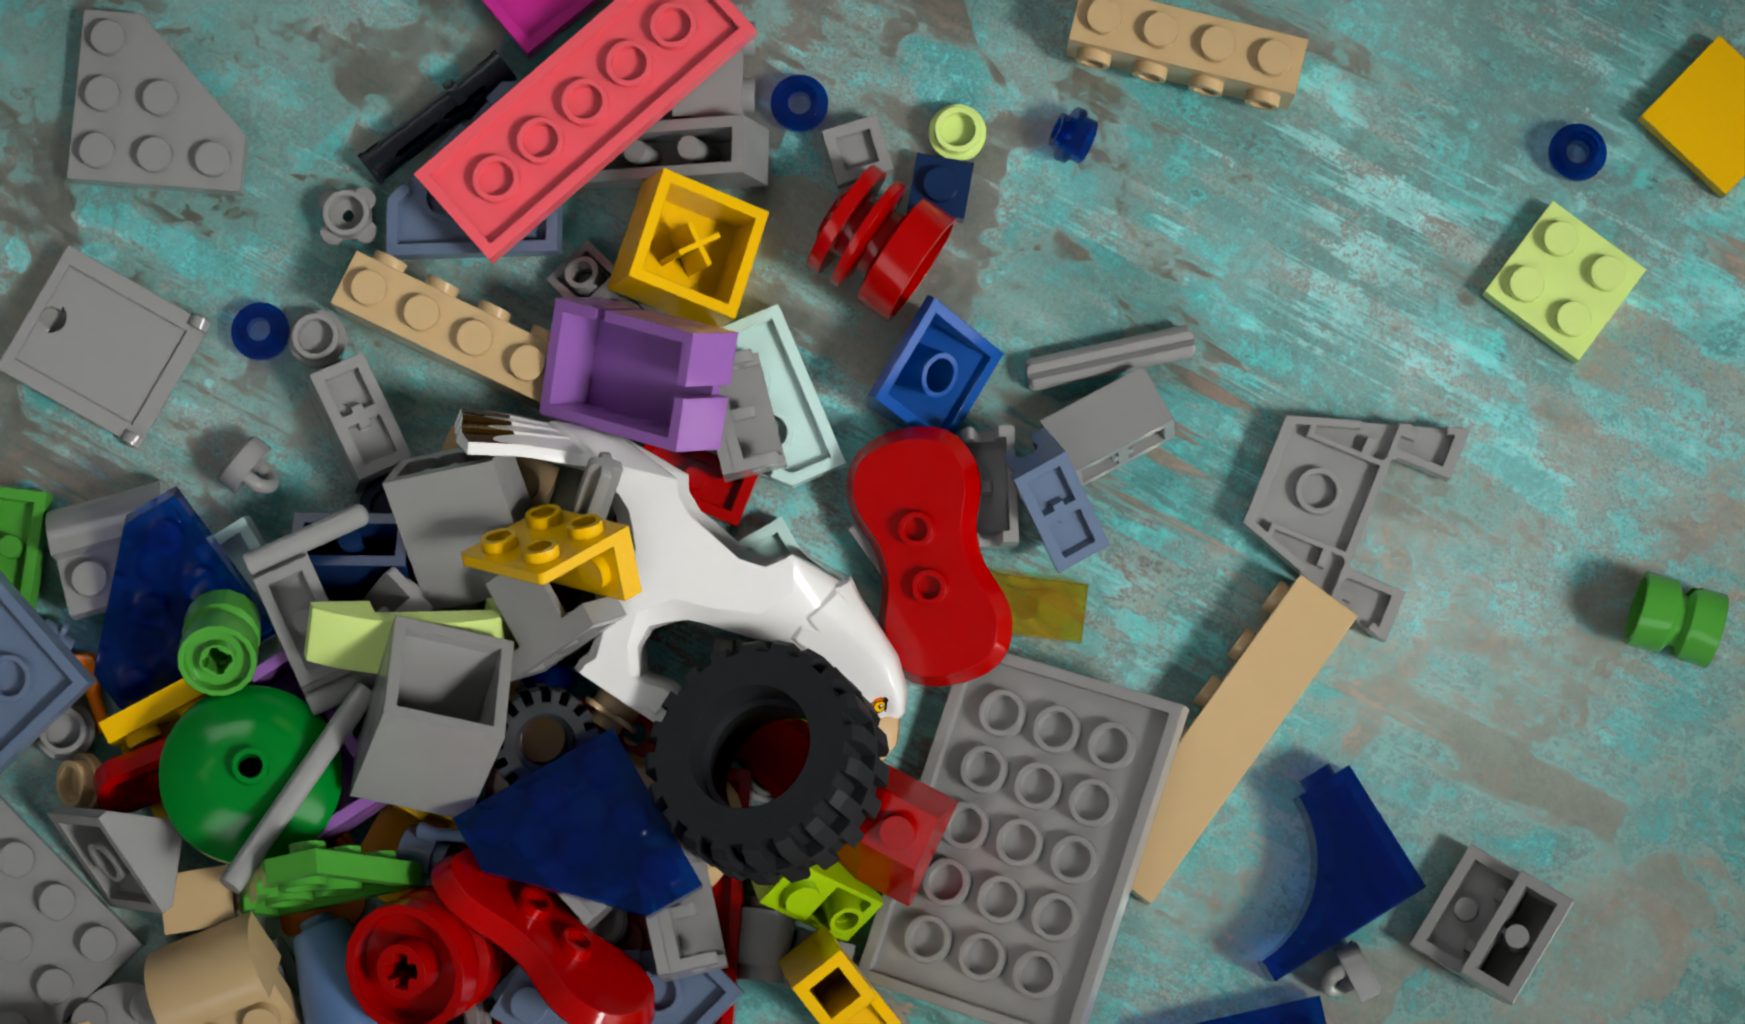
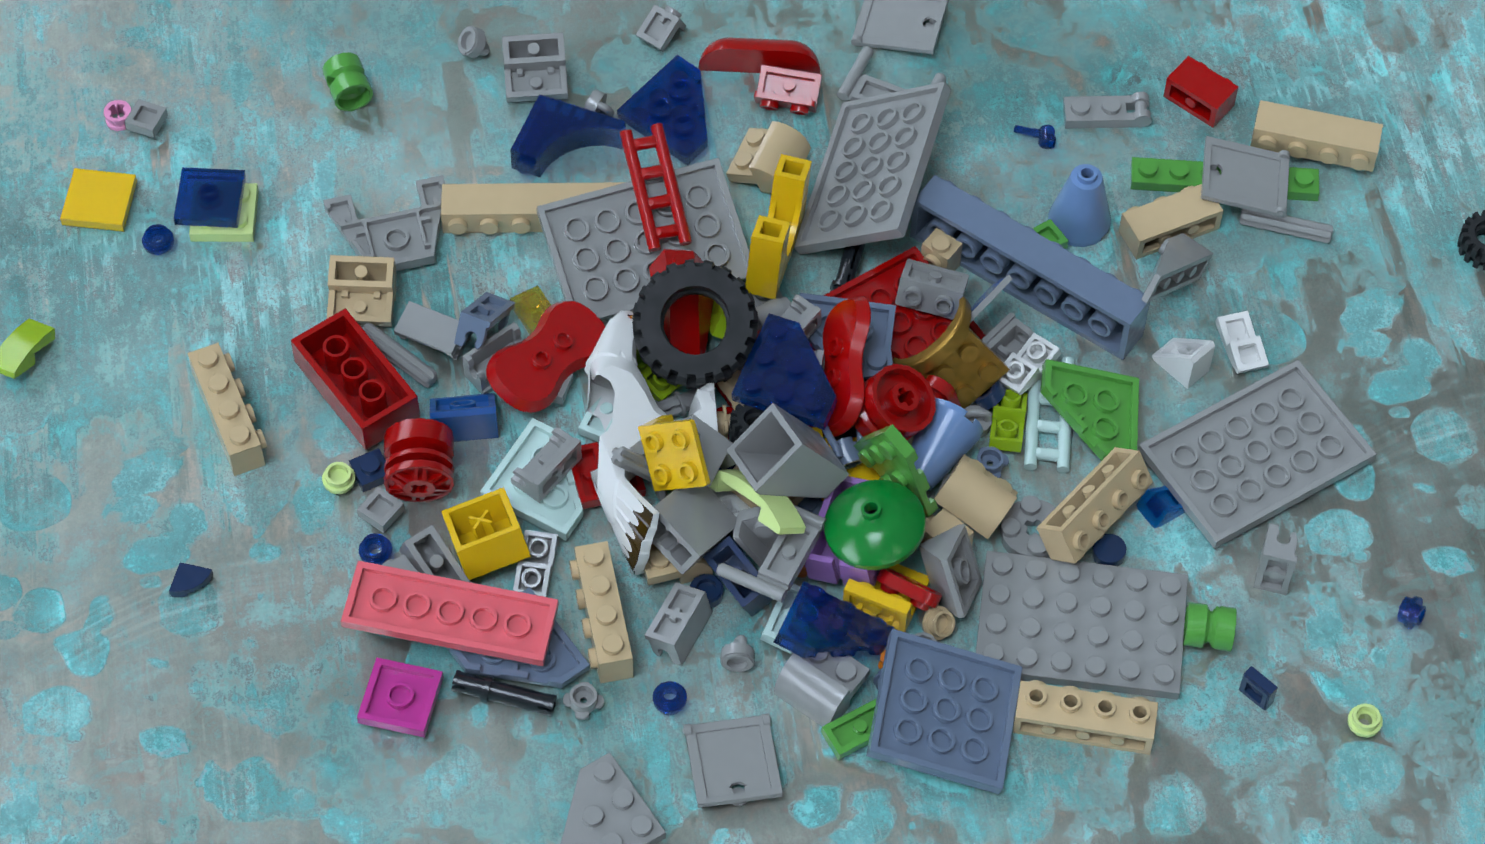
camera: 125 degrees left, 25 degrees down
bright green wheel [178,589,262,696] -> none
light grey bar [219,683,372,894] -> none
light grey plate [288,310,347,369] -> none
medium lavender piece [539,297,738,452] -> none
clear blue plate [1049,107,1098,164] -> none
none -> clear blue plate [173,167,246,228]
none -> red brick [291,308,420,450]
none -> tan brick [327,255,396,327]
none -> light grey tile [458,26,490,58]
none -> red bar [620,123,692,252]

